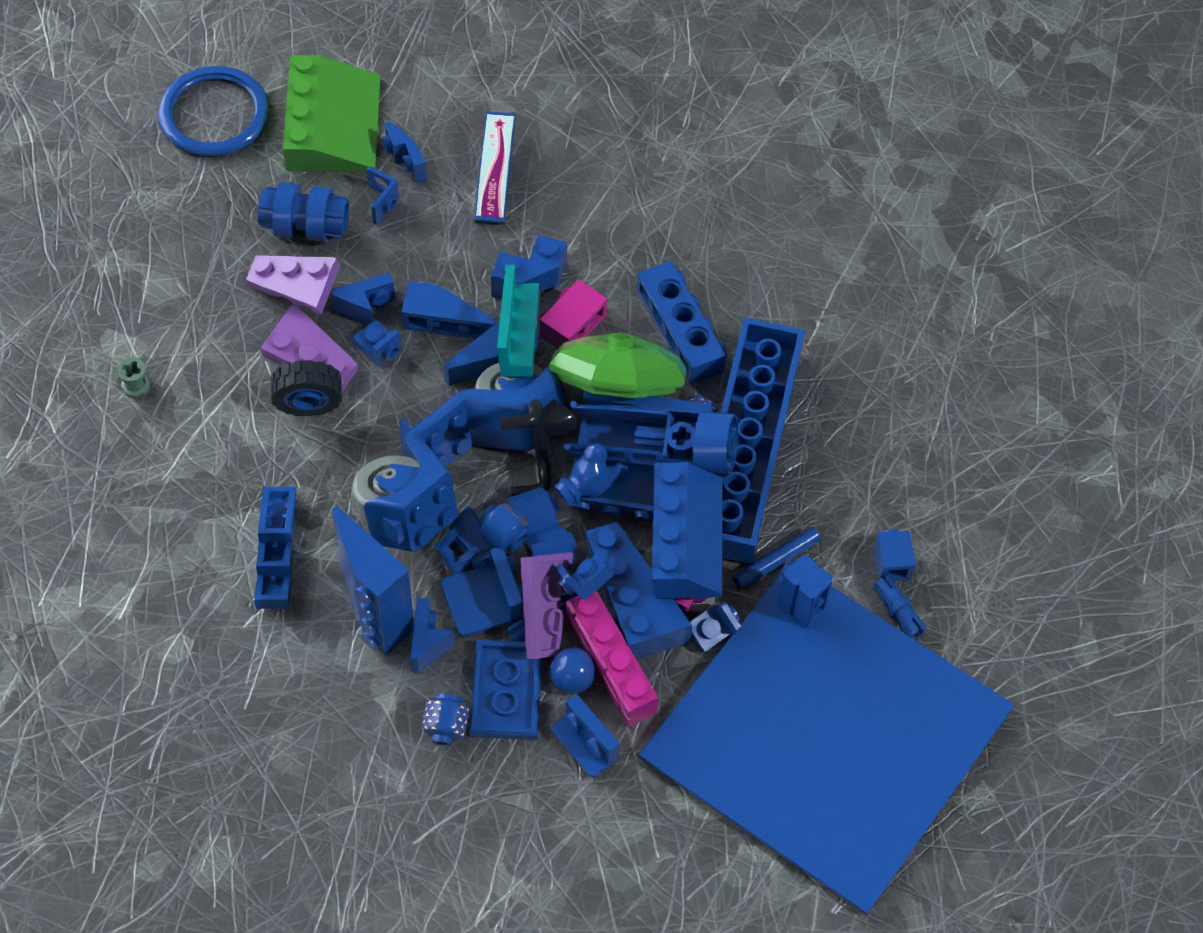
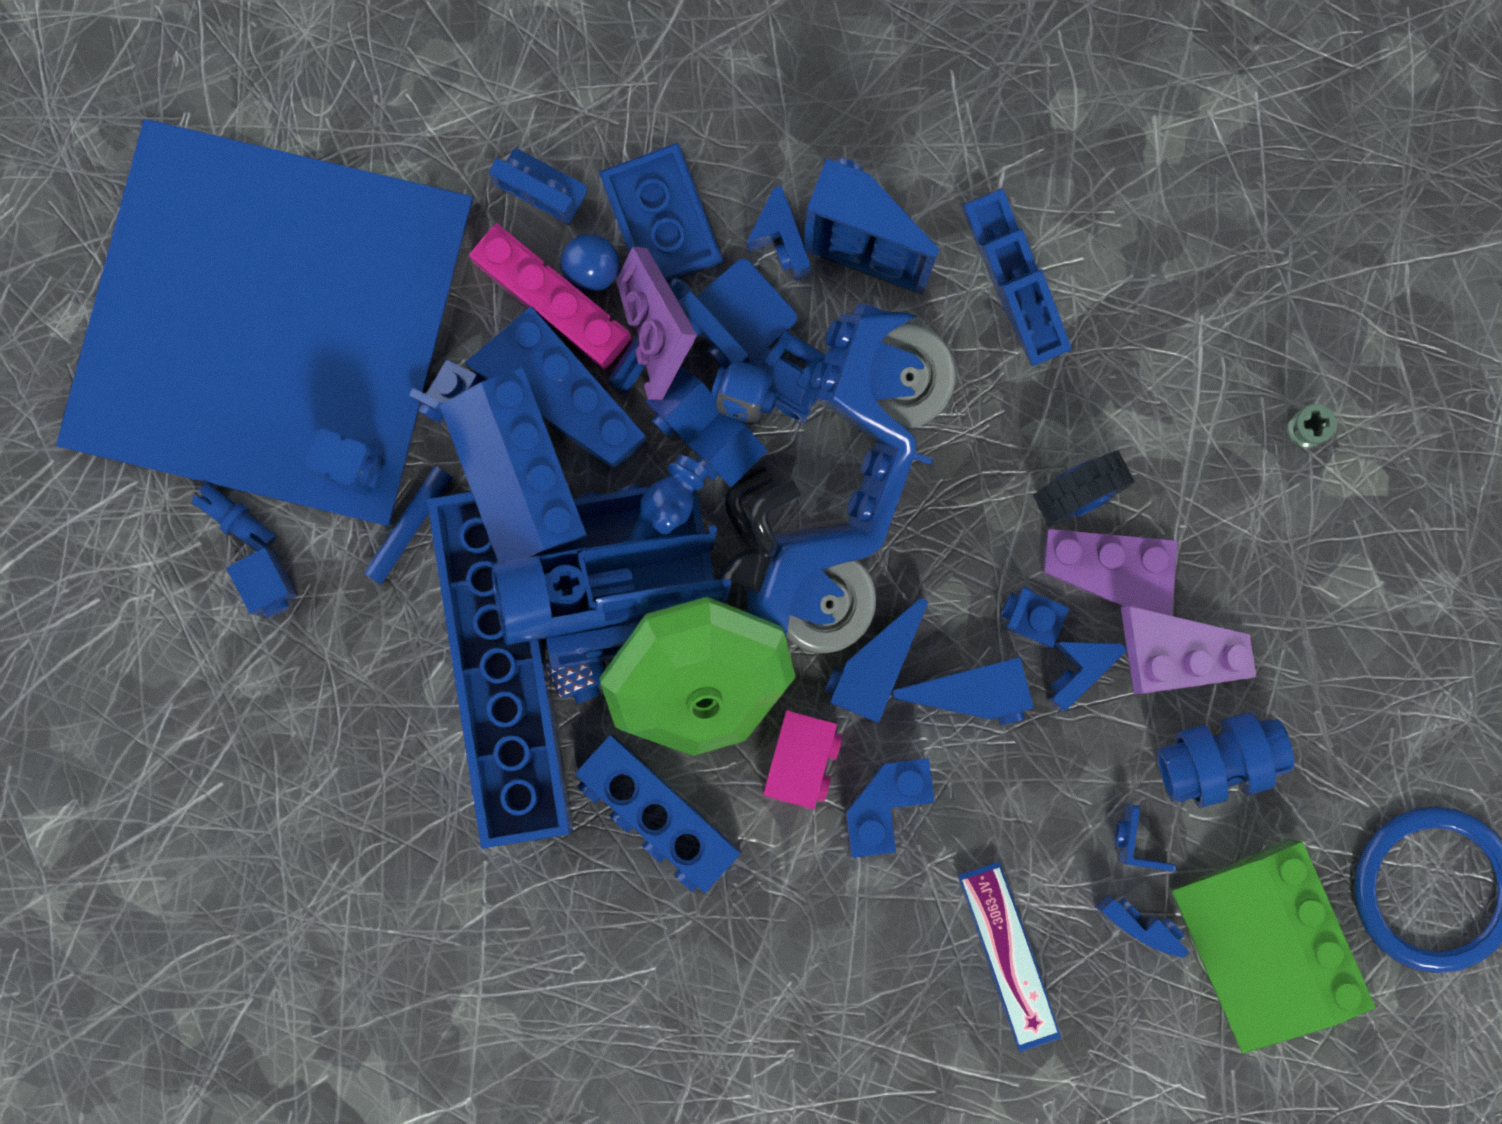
camera: 165 degrees right, 25 degrees up
blue head [422,693,469,746] -> none
teal fence [497,265,540,377] -> none
blue bracket [556,553,614,601] -> none

